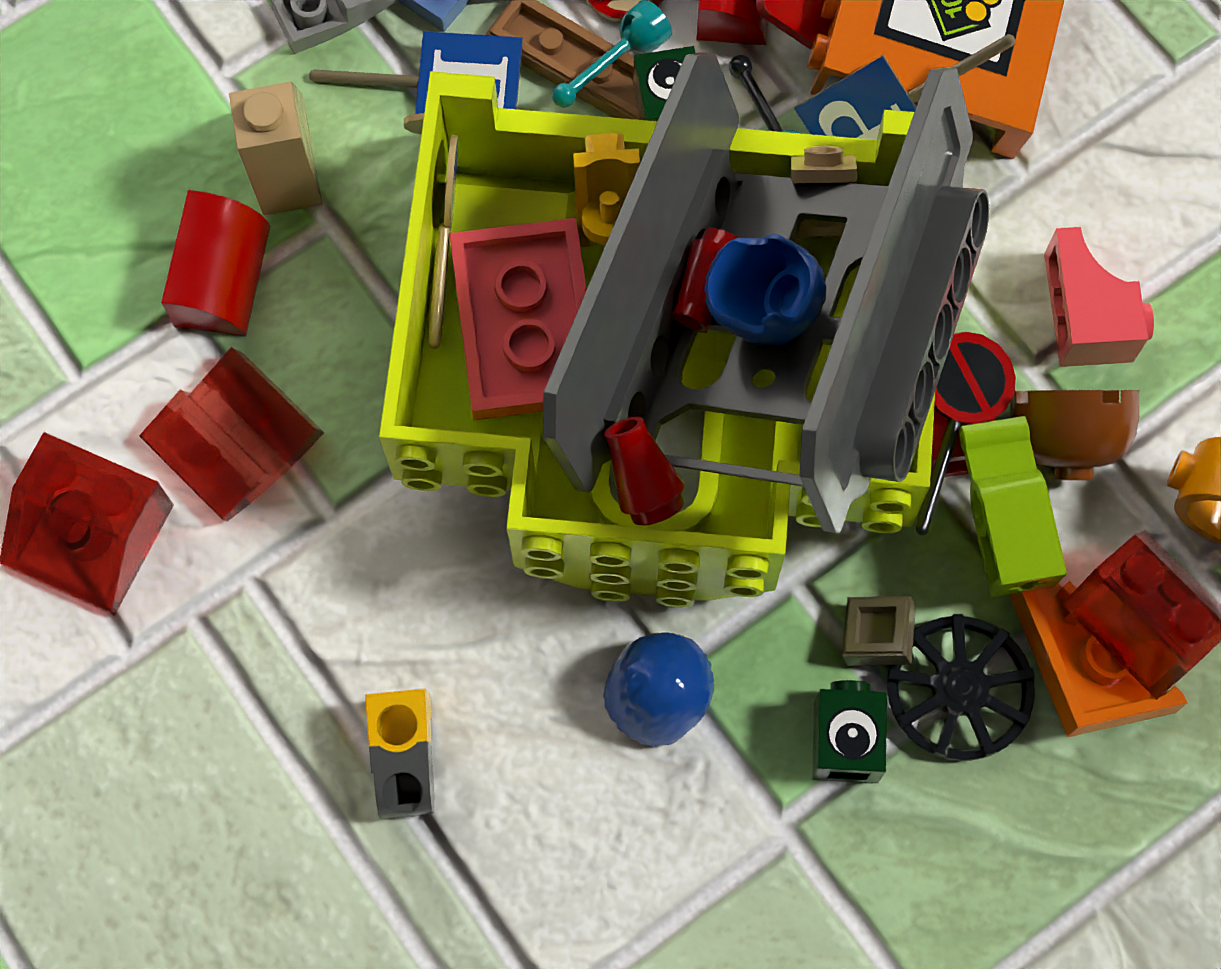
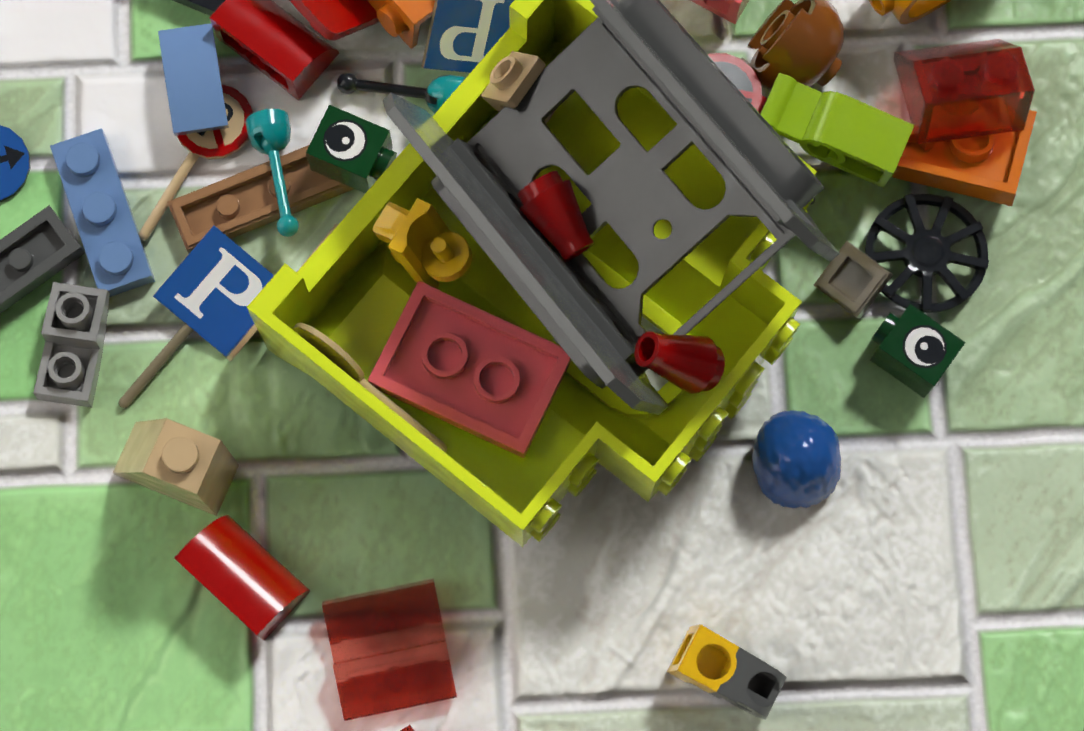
camera: 60 degrees left, 5 degrees up
blue hair [704,234,827,346] -> none

